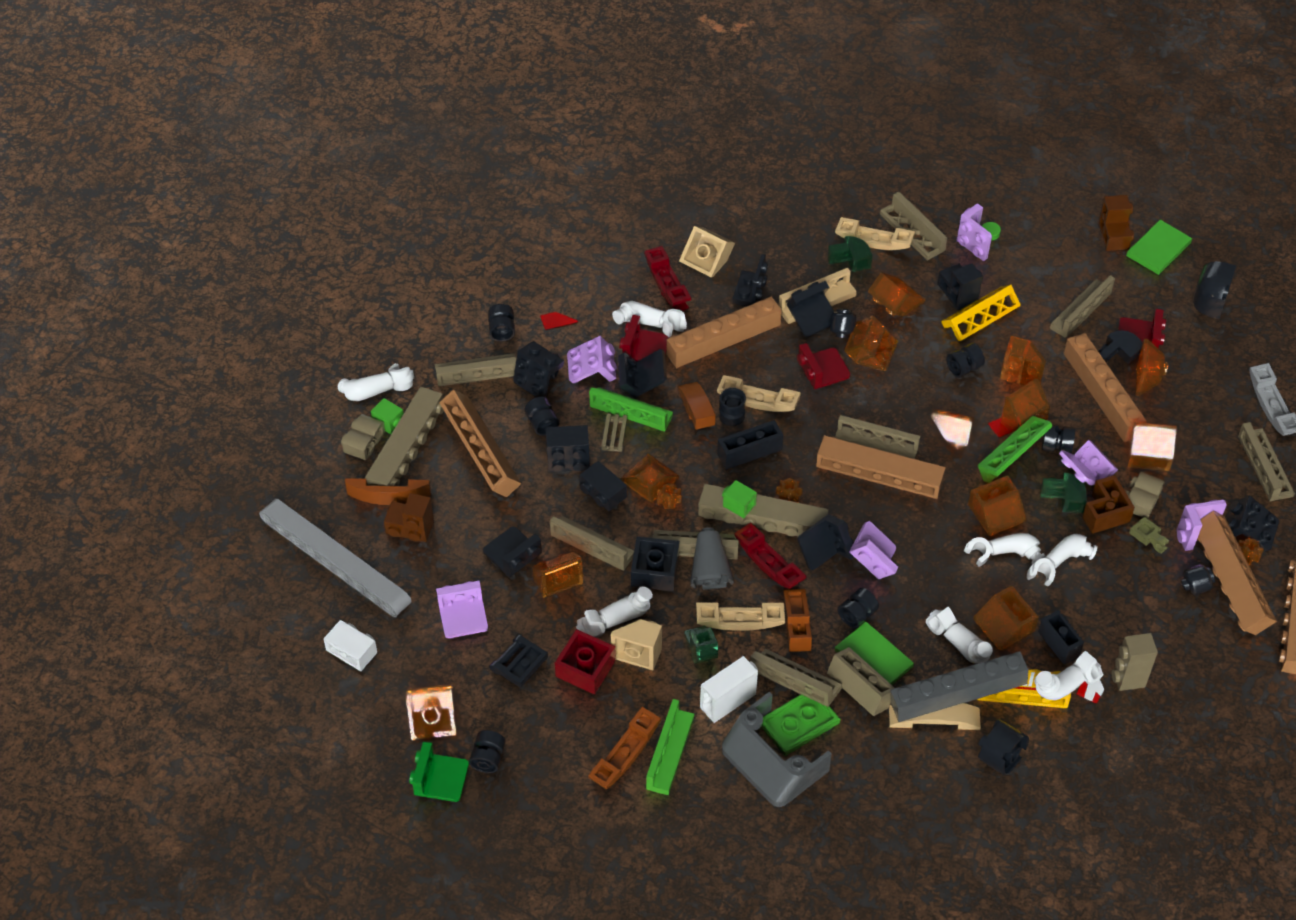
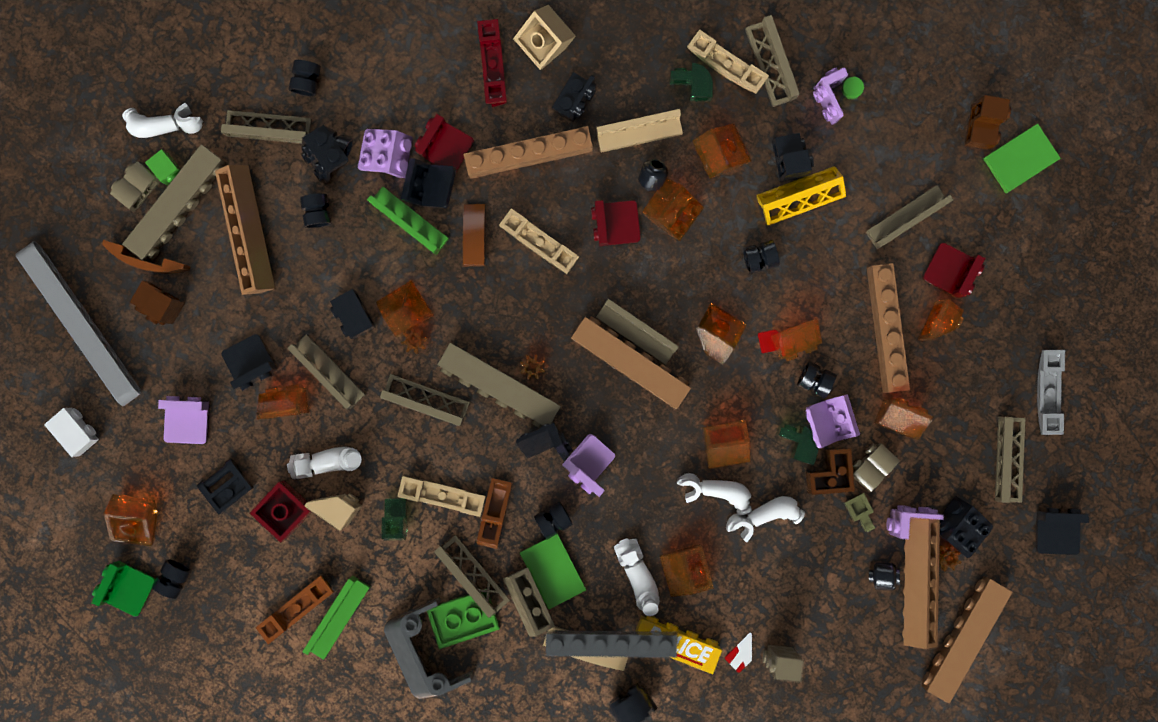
camera: 15 degrees right, 35 degrees up
red sticker [540,312,578,330] -> none
black brick [546,425,590,473] -> none
dark tan tile [601,414,627,452] -> none
white piece [612,301,687,337] -> none
black brick [631,536,680,591] -> none
dark grey cone [690,528,734,590] -> none
white brick [700,656,758,723] -> none
black brick [717,420,784,470] -> none
black wheel [719,388,746,426] -> none
bright green brick [722,480,757,518] -> none
dark red slope [734,523,806,589] -> none
black bracket [786,281,834,337] -> none
bright green fence [978,416,1052,483] -> none
clear orange slope [1000,336,1046,389] -> none
white piece [1036,651,1104,700] -> none
black brick [1038,610,1084,665] -> none
black brick [1098,330,1145,364] -> none
black brick [1193,261,1236,319] -> none

